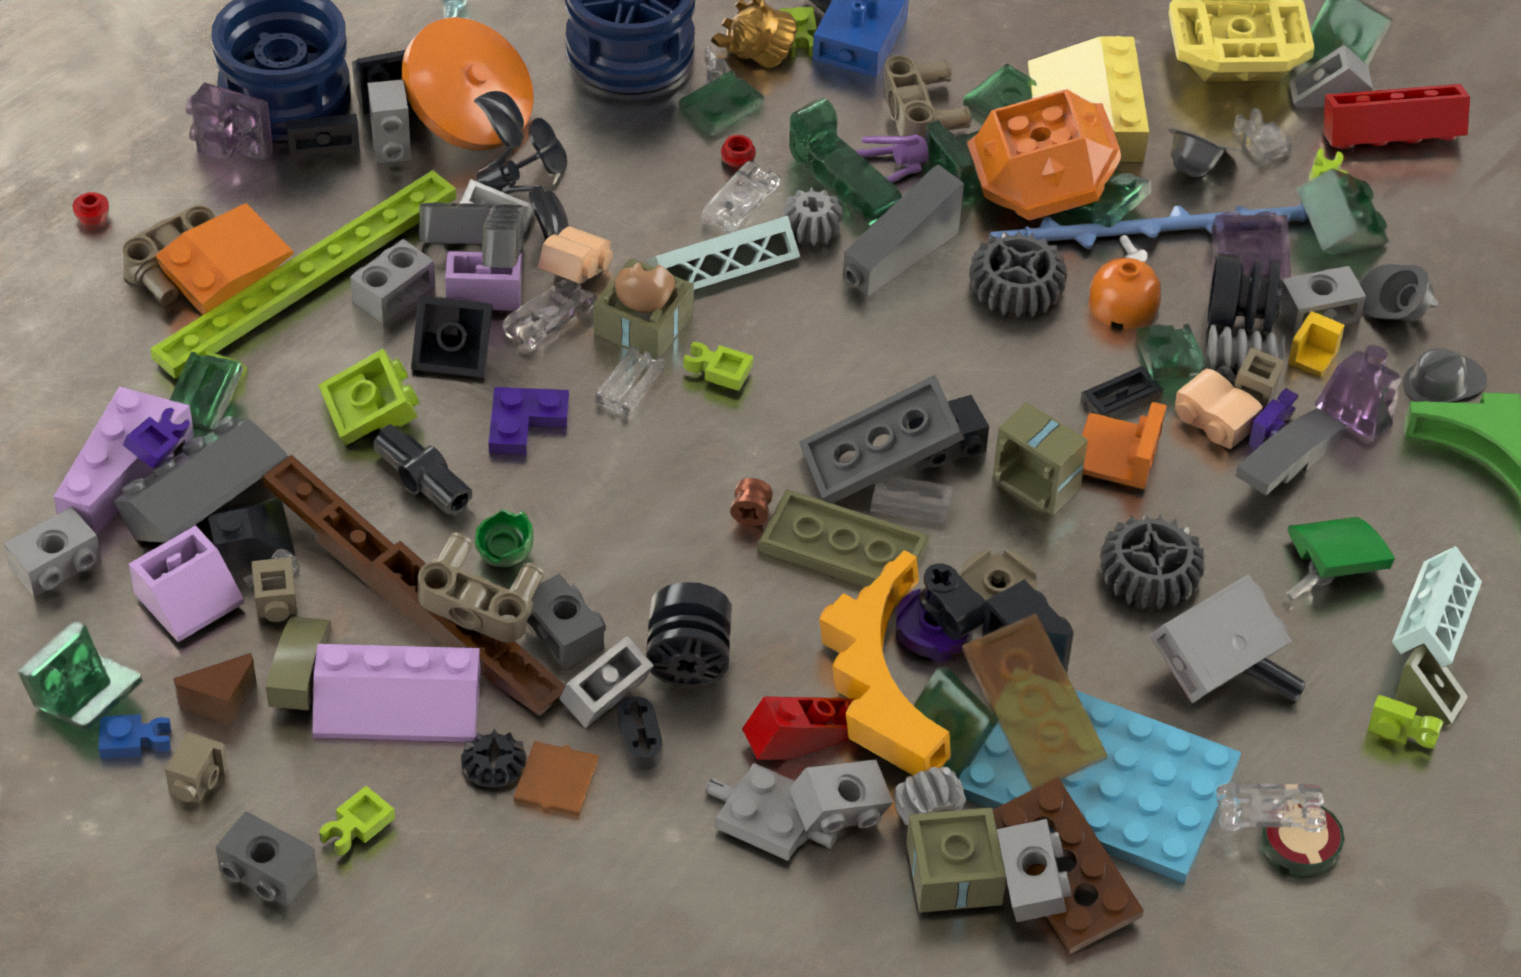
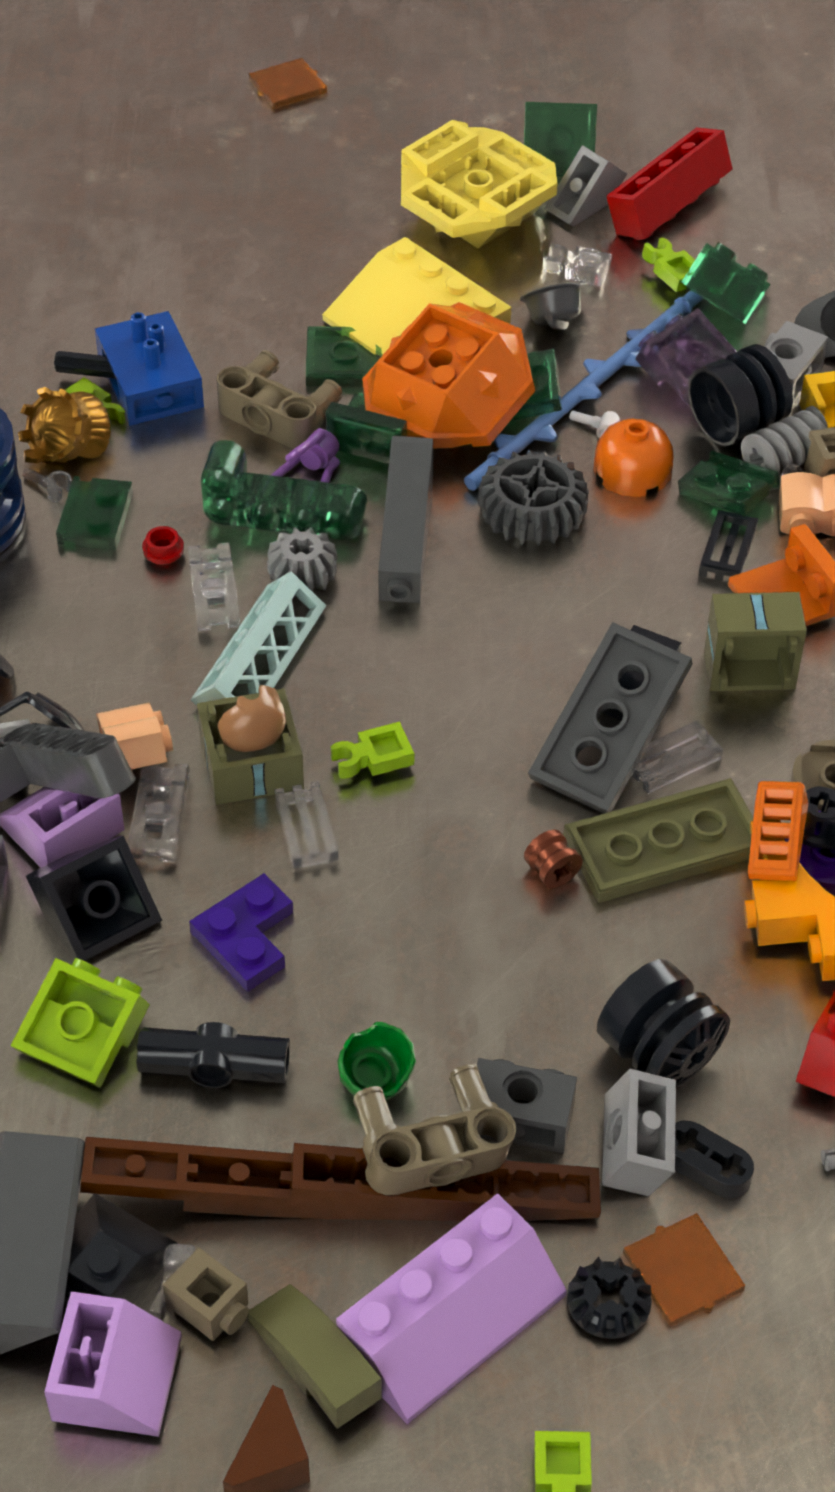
camera: 40 degrees left, 0 degrees up
none -> orange slope [748,781,809,881]

